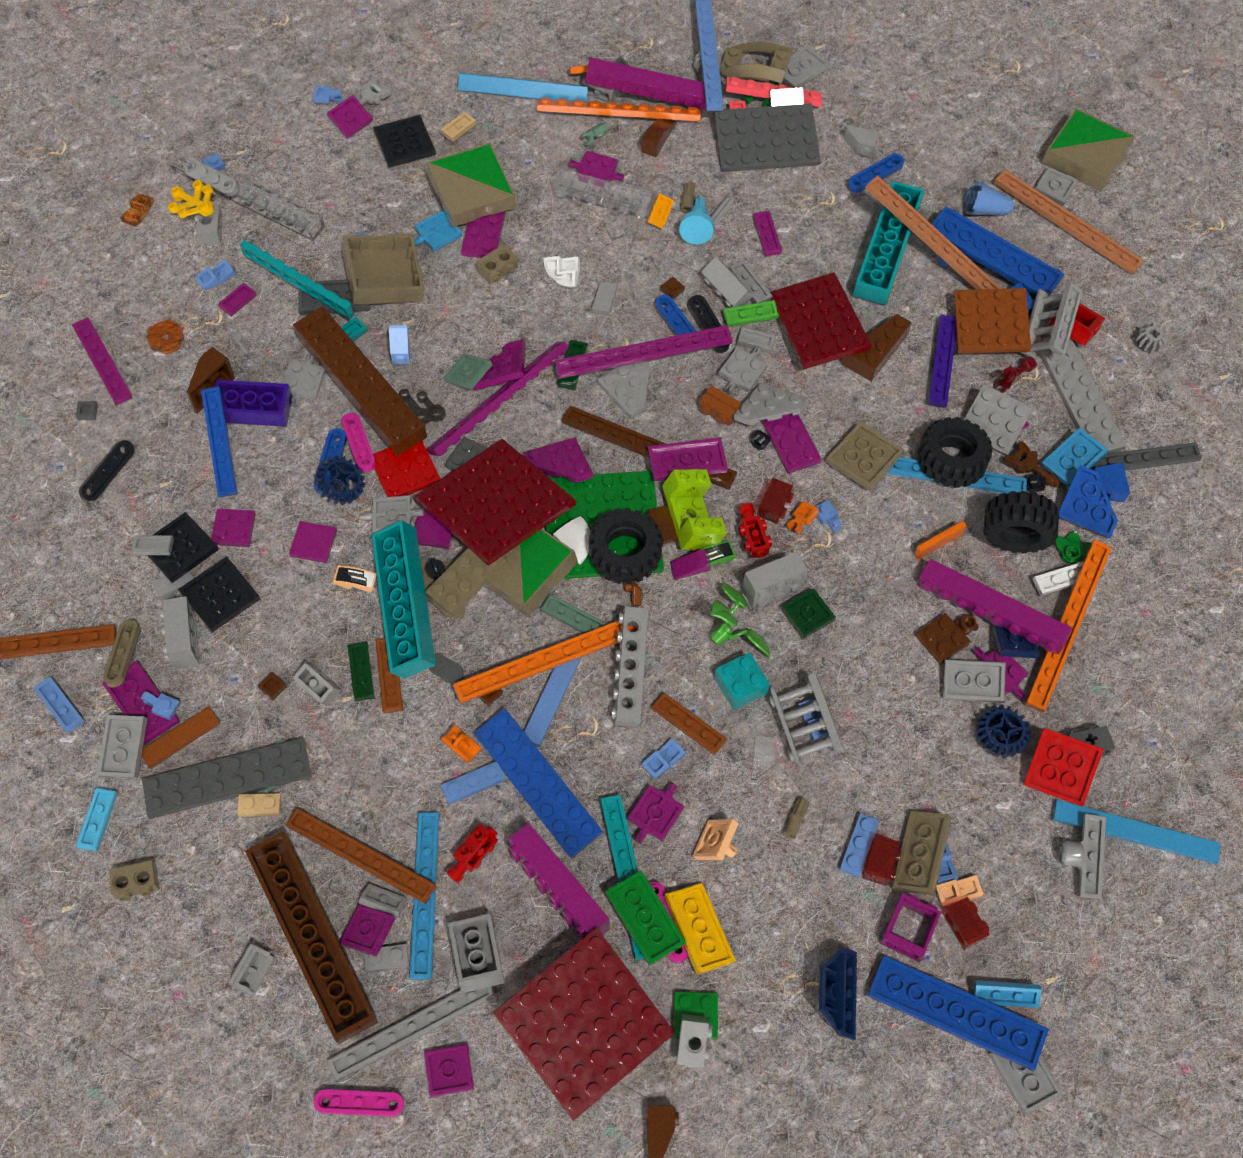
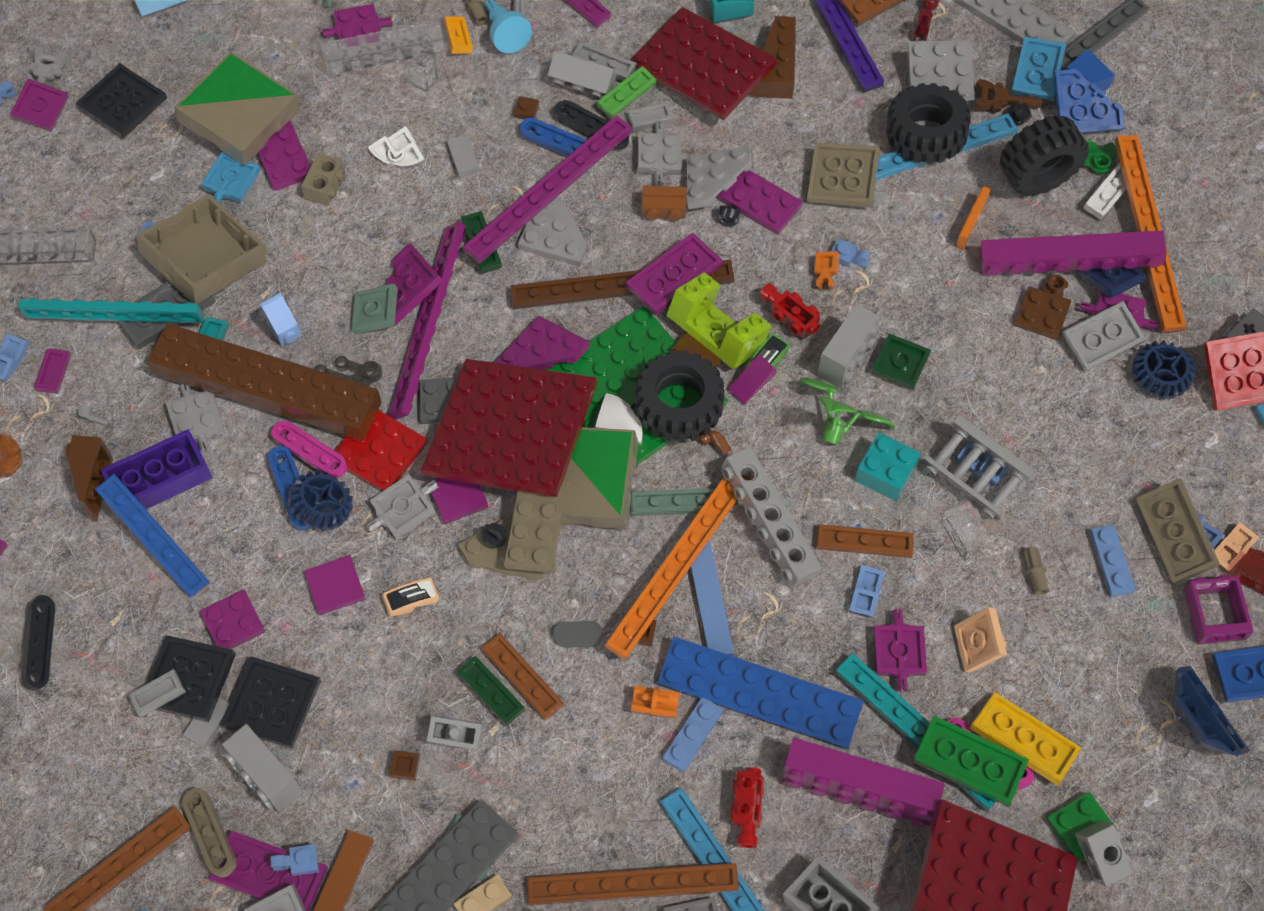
camera: 30 degrees left, 0 degrees up
teal brick [371,520,436,679] -> none
tan plate [441,112,476,143] -> none
clear red brick [757,478,795,524] -> none
clear red brick [862,834,902,886] -> none

